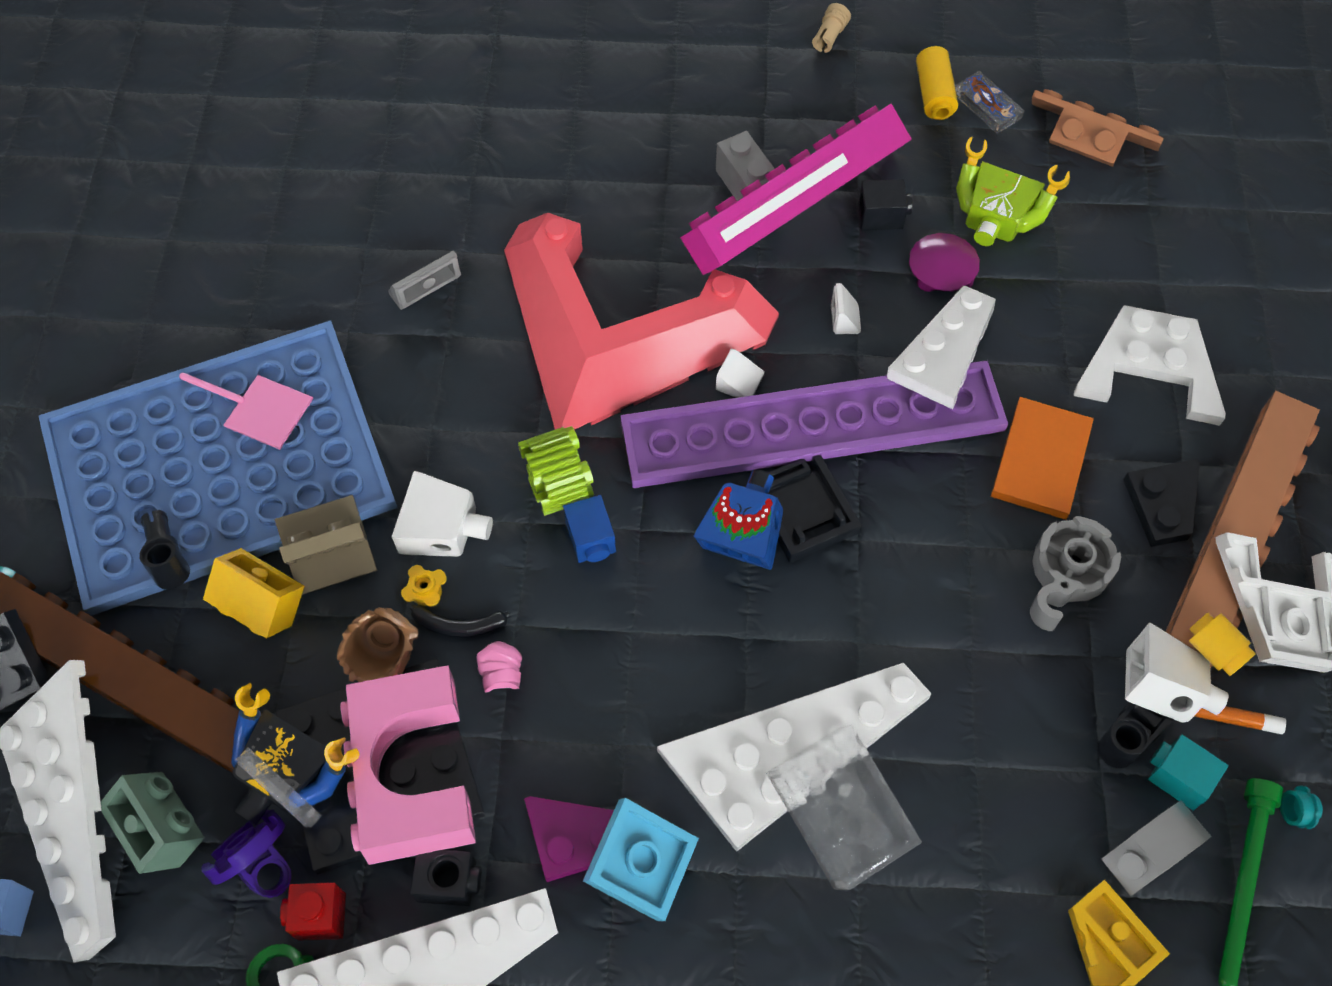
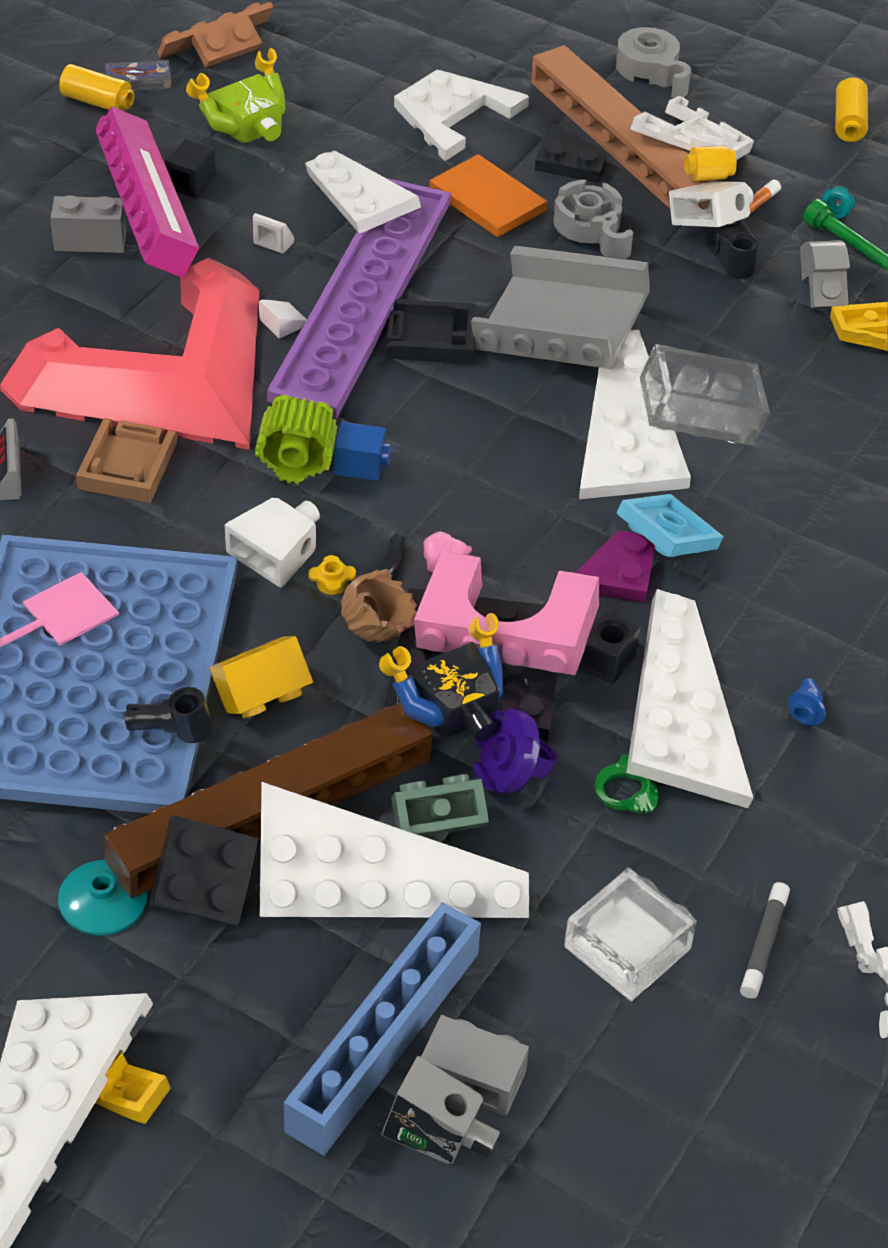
camera: 65 degrees left, 15 degrees down
clear tile [237,747,321,828] -> none
dark tan bracket [274,495,378,595] -> none
red brick [280,883,346,941] -> none
blue torso [694,469,783,570] -> none
magenta dish [909,233,980,292] -> none
teal brick [1147,734,1229,811] -> none
none -> medium nougat container [76,418,178,503]
none -> light grey panel [471,246,650,369]

